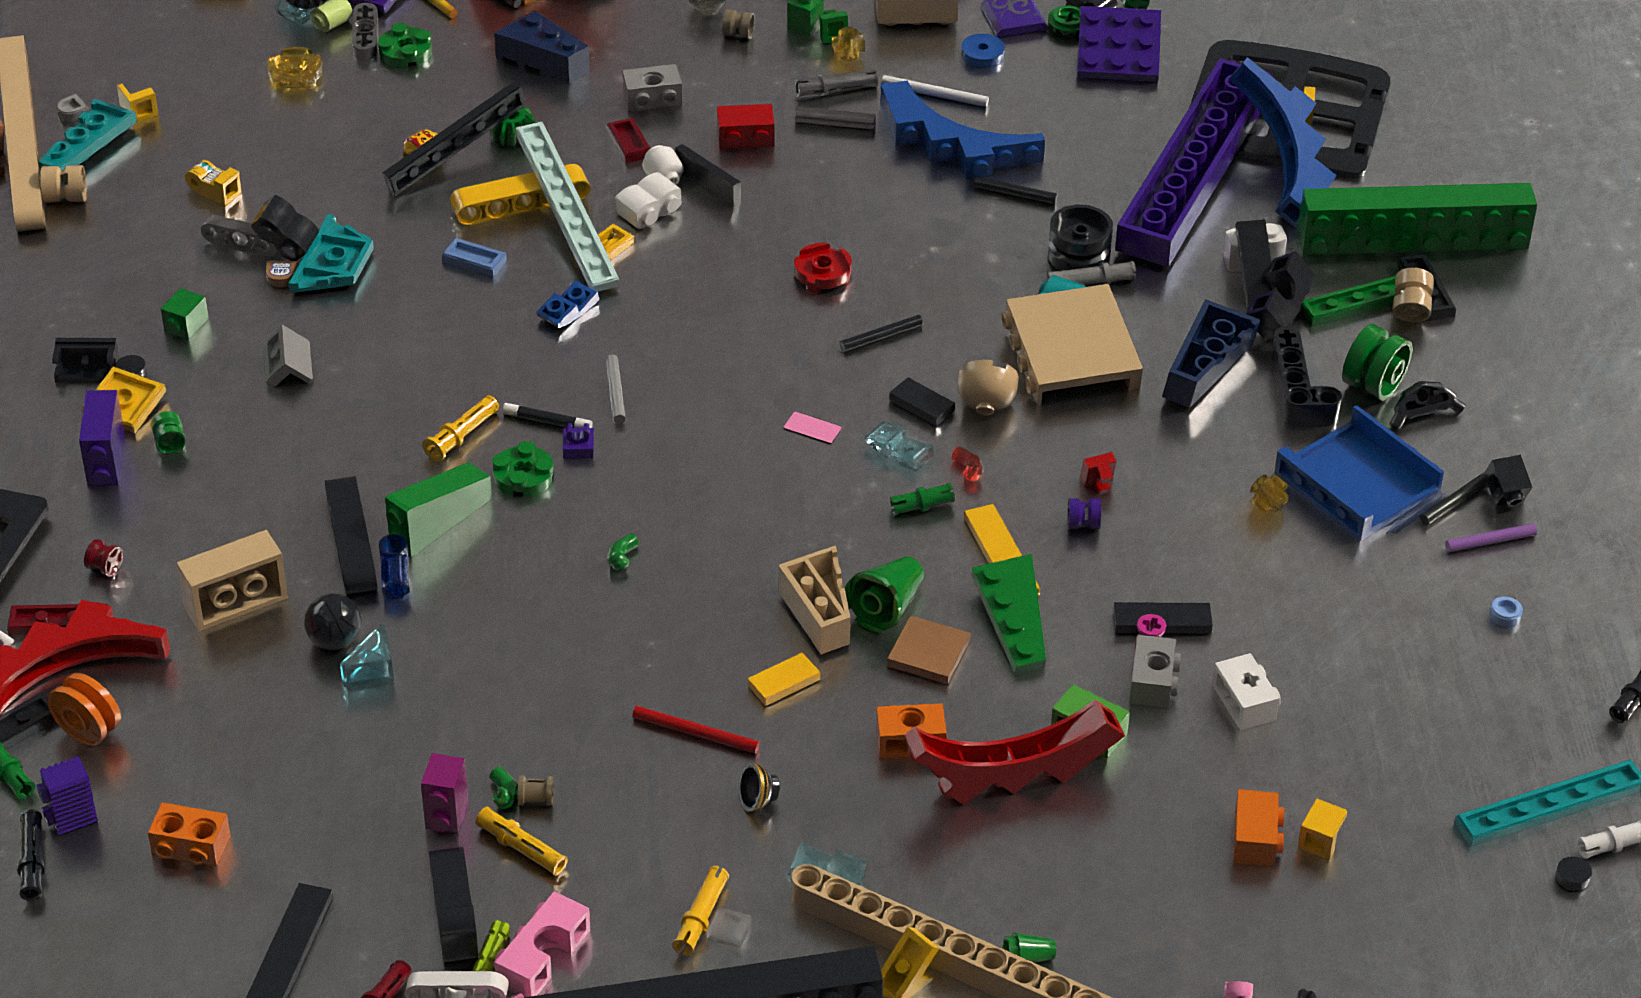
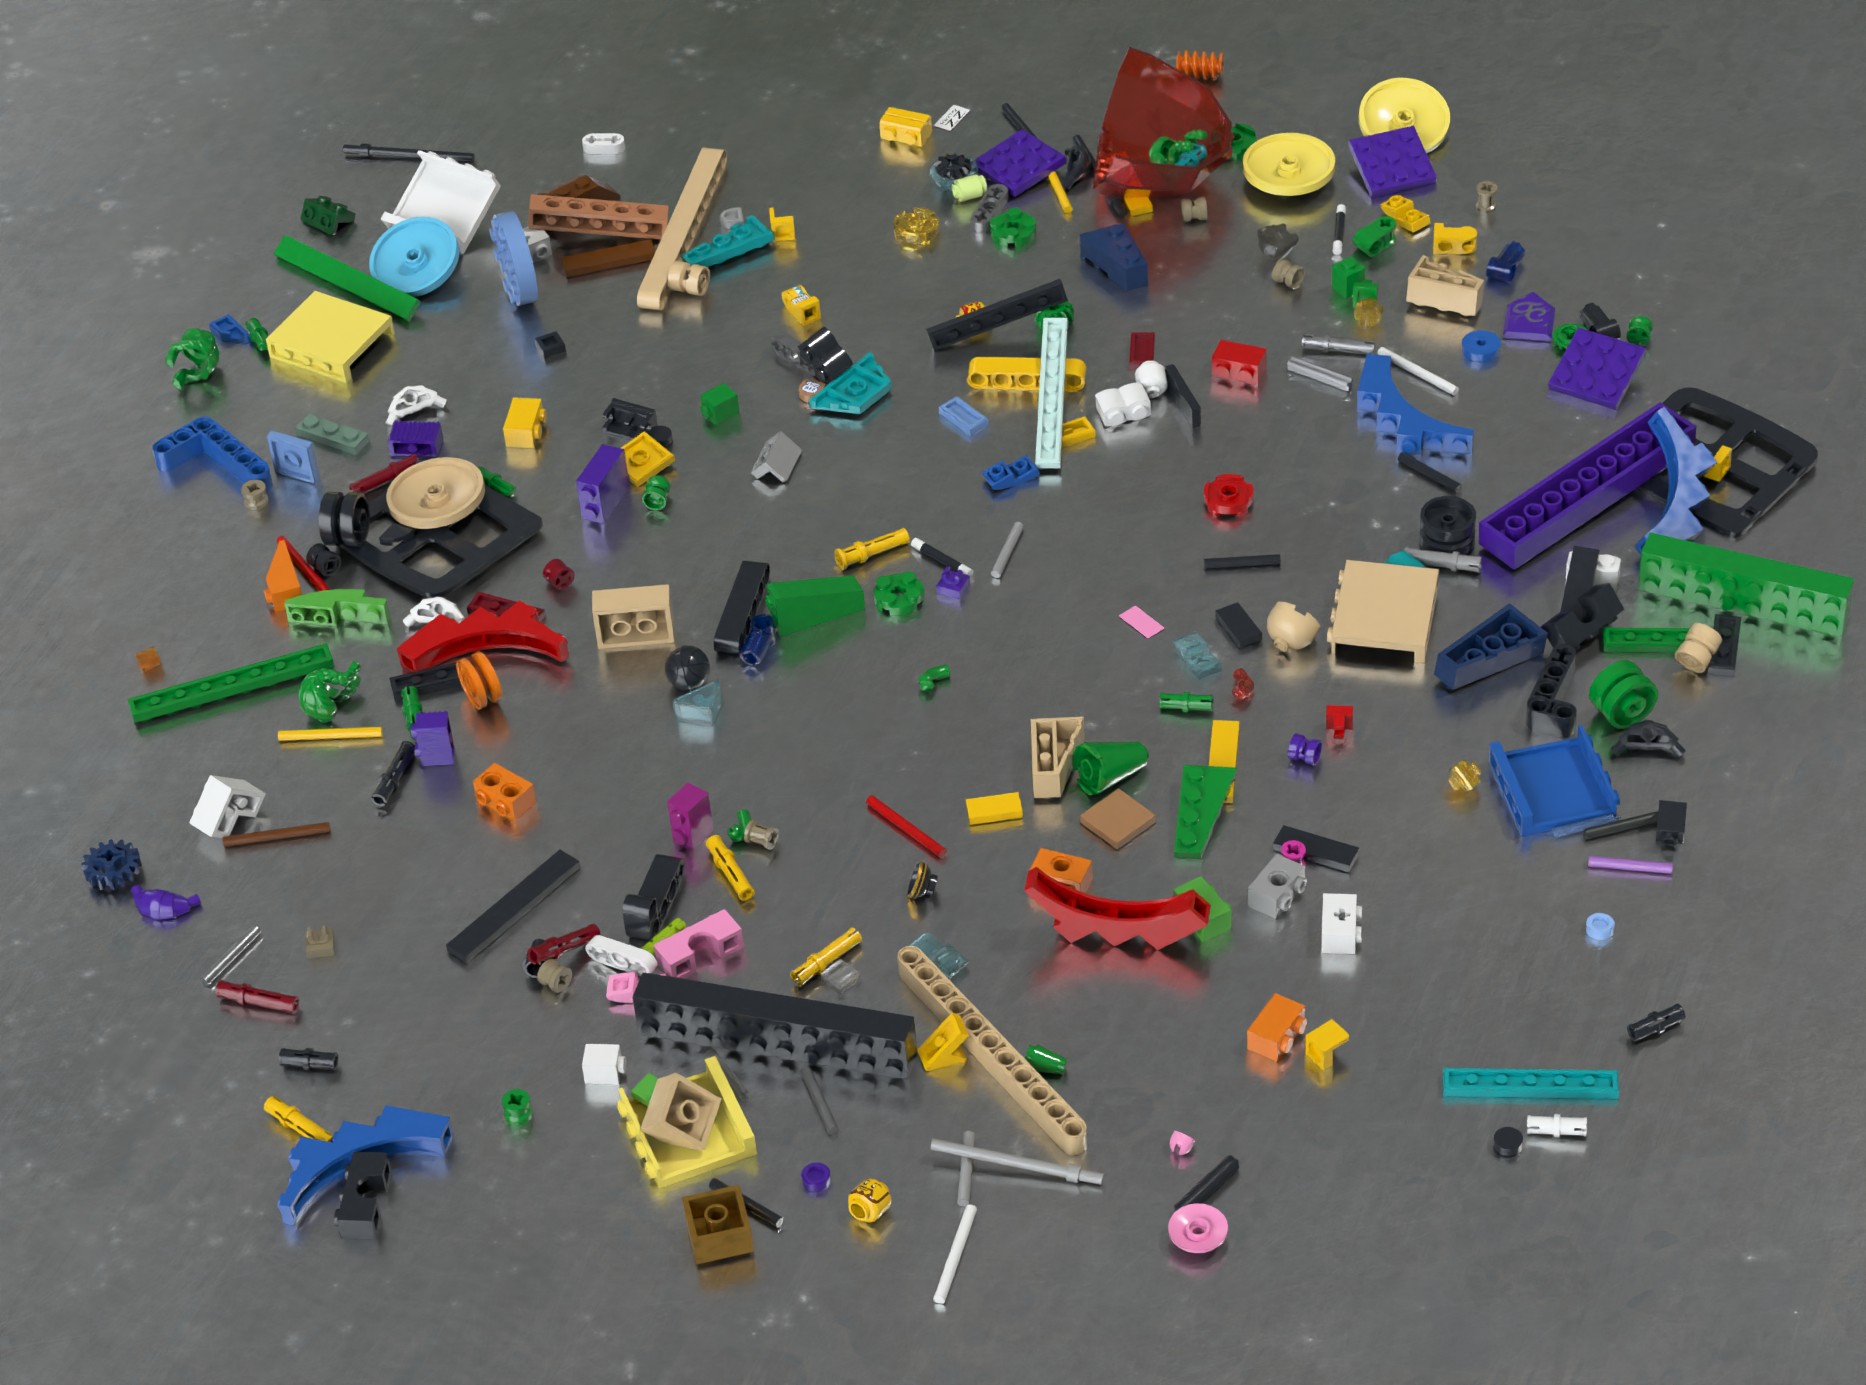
camera: 30 degrees right, 0 degrees up
light grey brick [622,64,682,112] -> none

